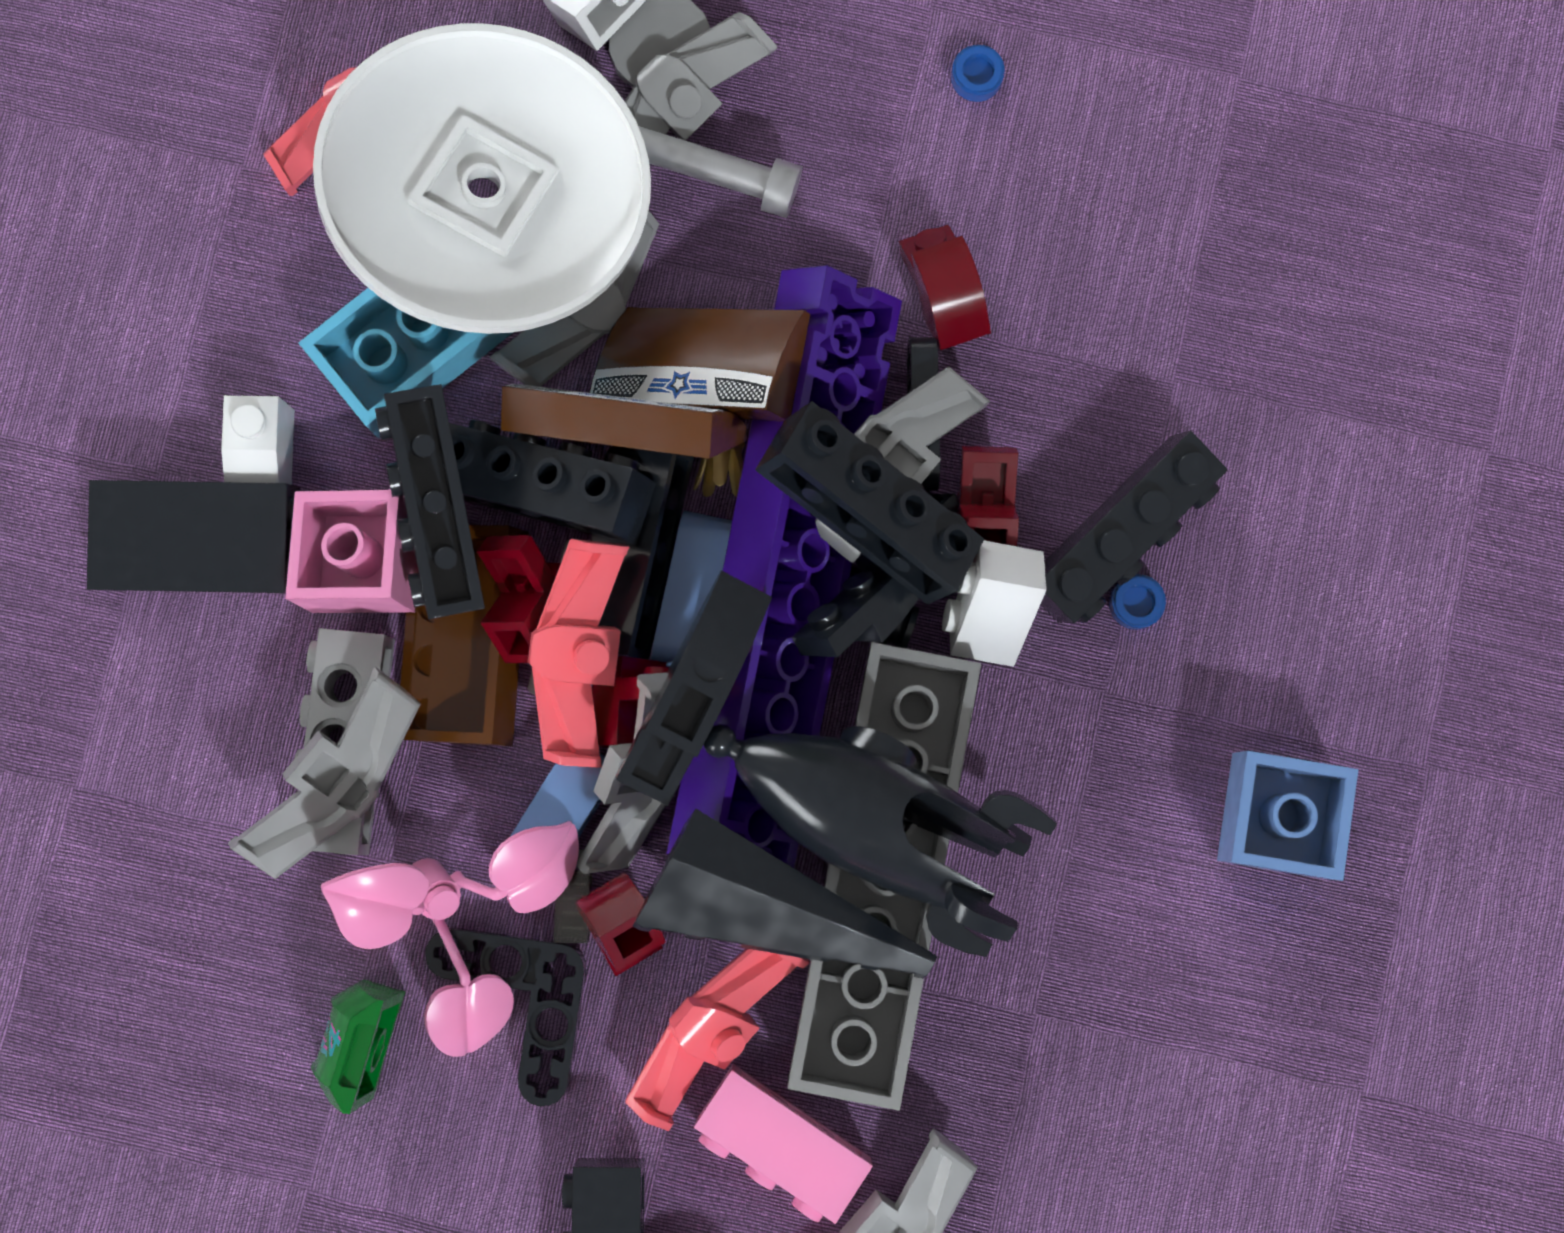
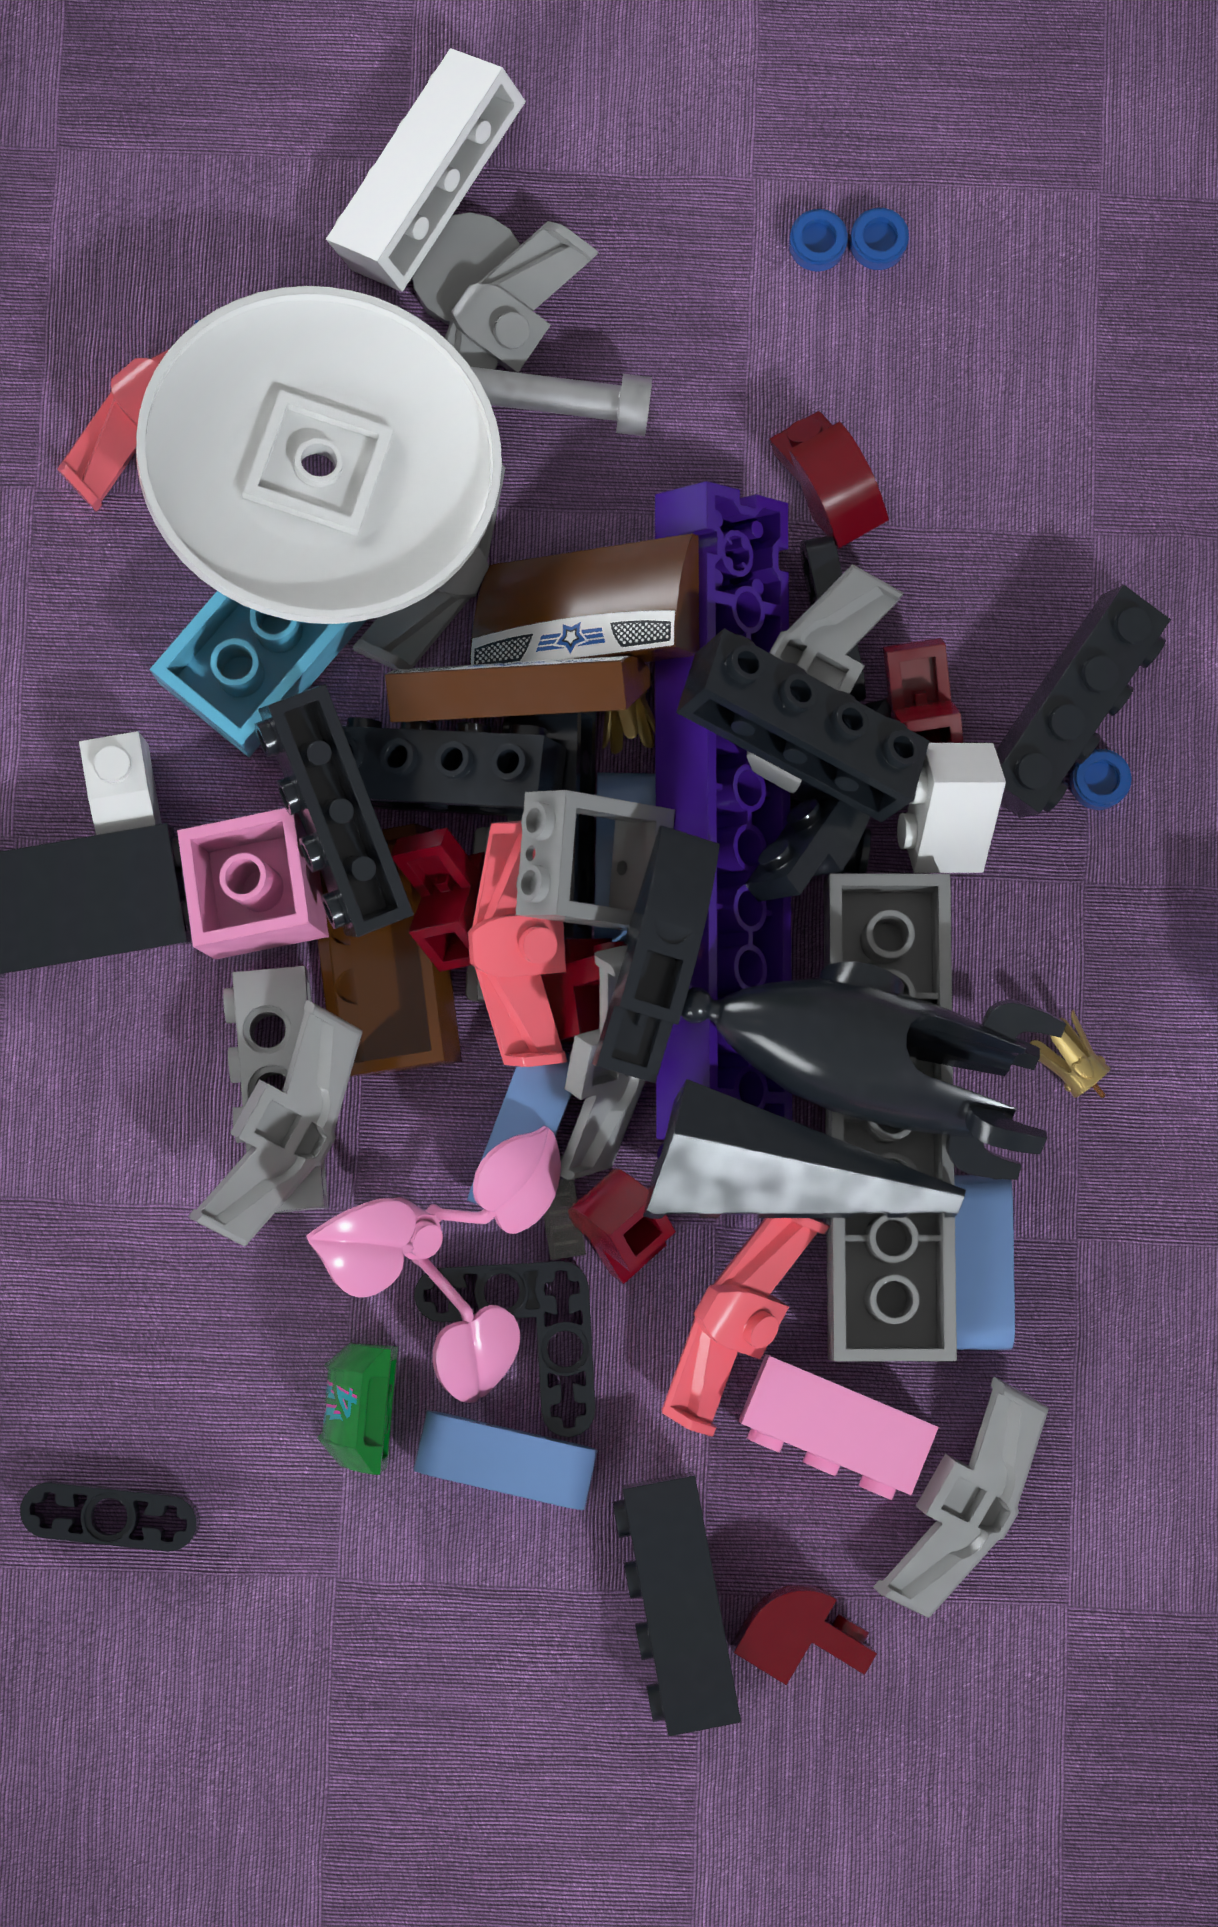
camera: 20 degrees left, 0 degrees up
none -> black beam [20,1481,200,1552]
none -> medium blue beam [413,1410,598,1510]
none -> light grey window [516,790,675,931]
none -> blue tile [849,207,909,270]
none -> medium blue beam [954,1175,1015,1350]
none -> pearl gold piece [1029,1010,1111,1098]

